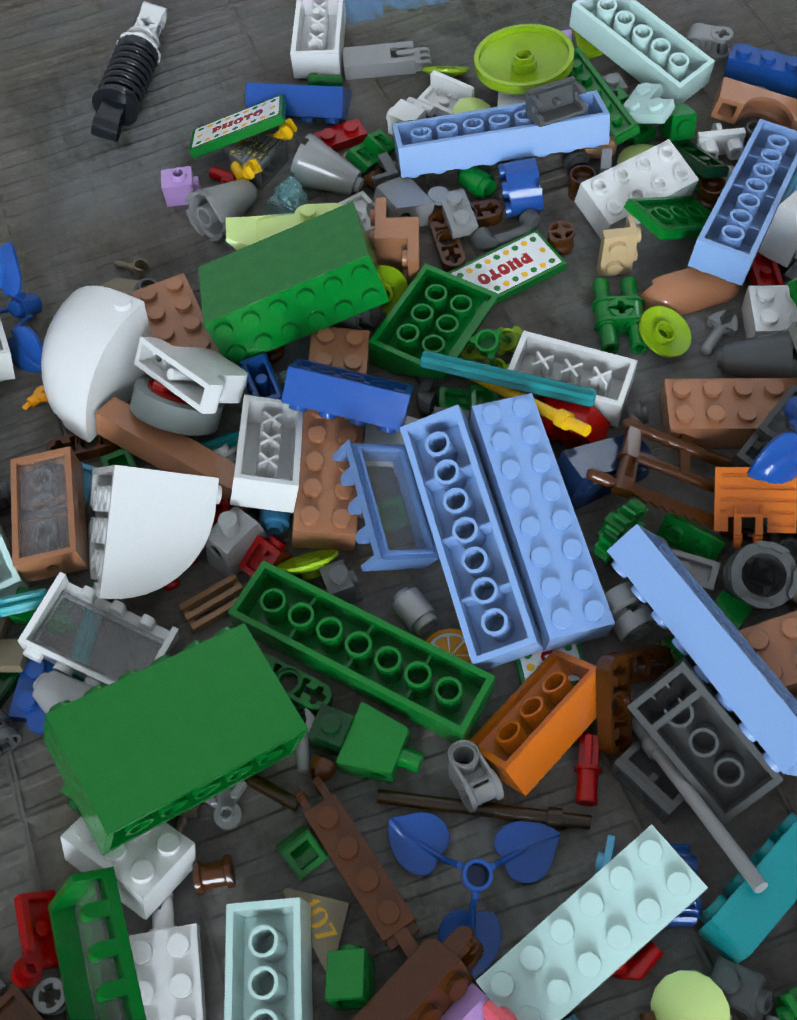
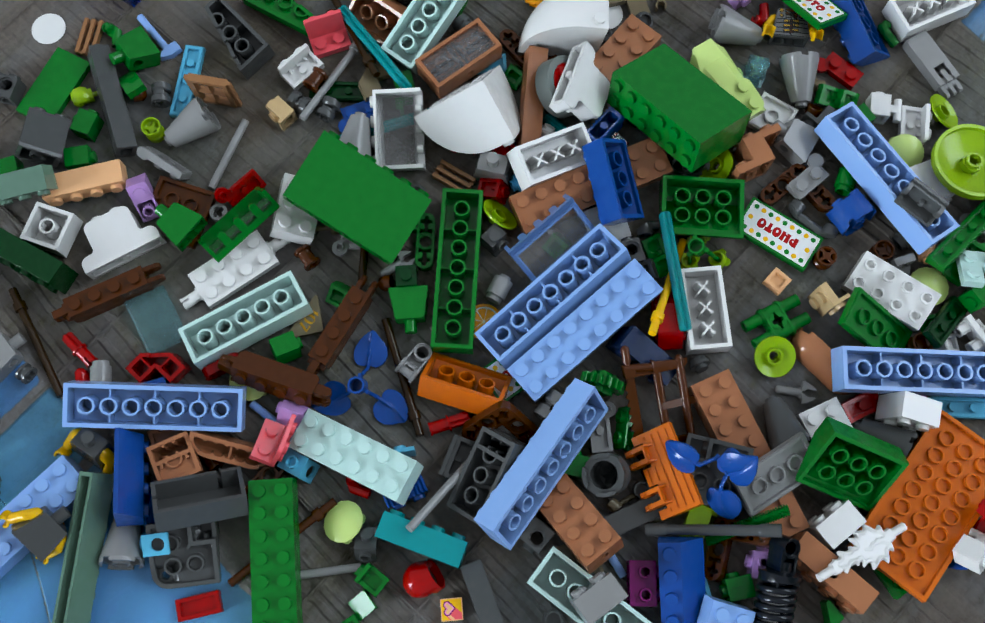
camera: 60 degrees right, 15 degrees up
none -> light nougat tile [762,267,792,296]

